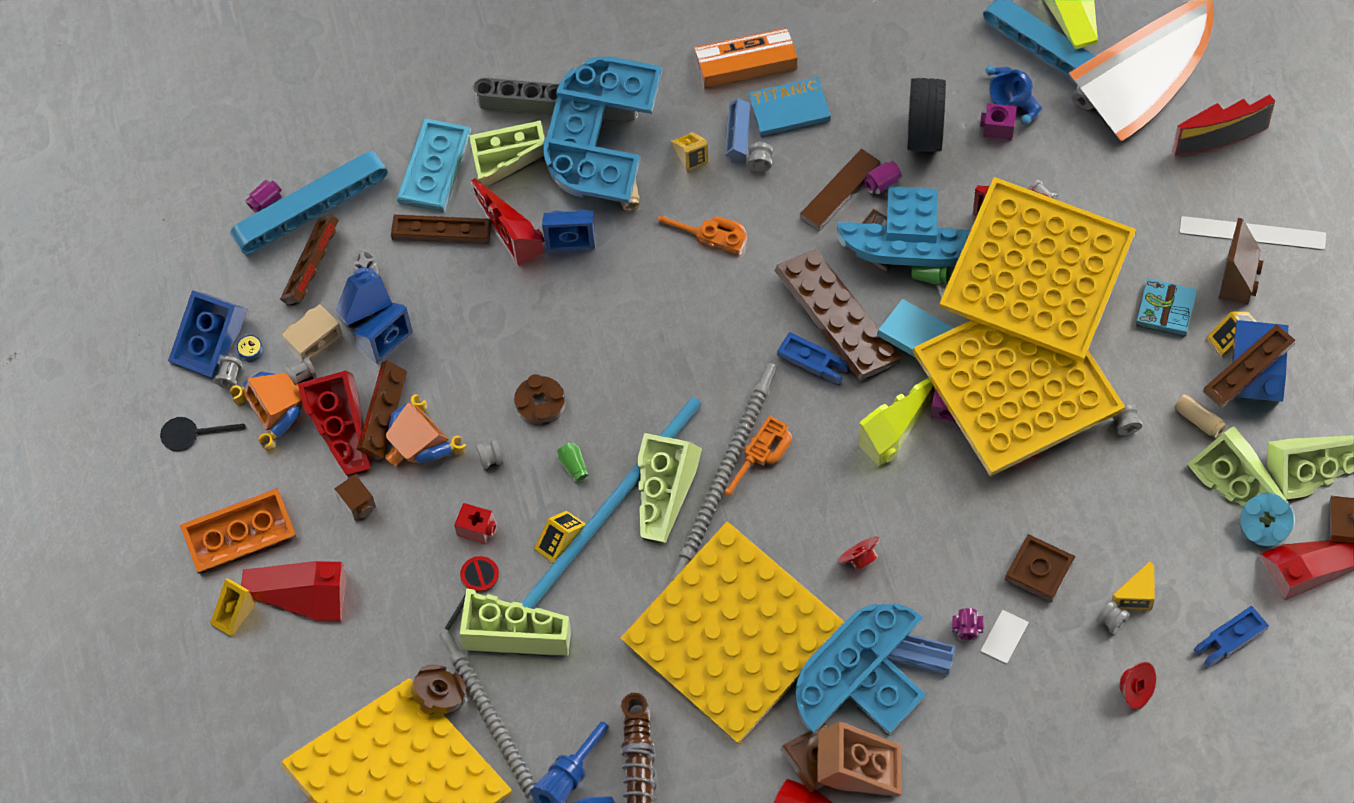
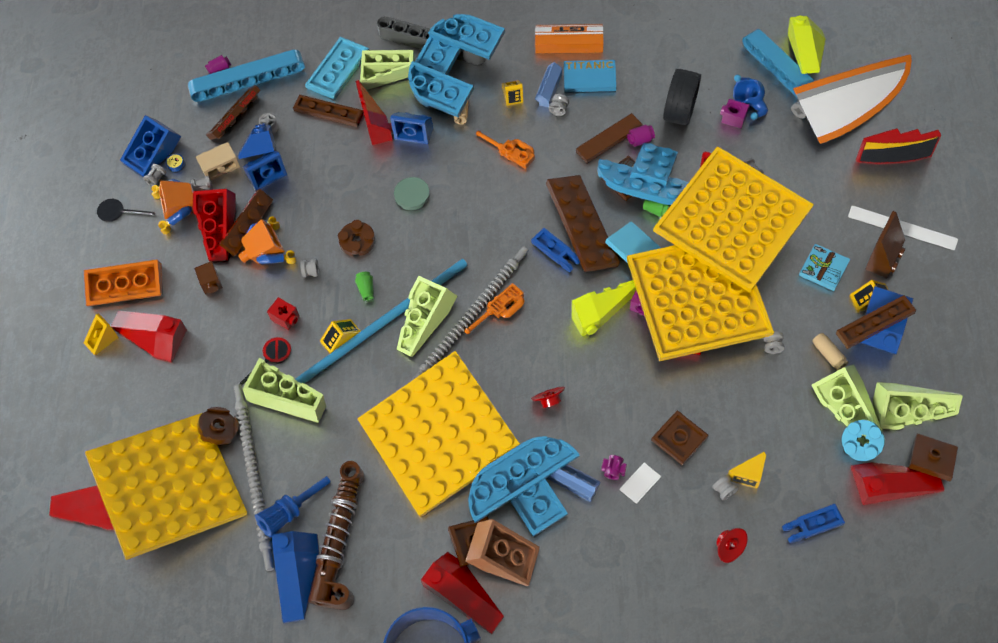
camera: 15 degrees right, 0 degrees up
none -> sand green tile [394,177,430,210]

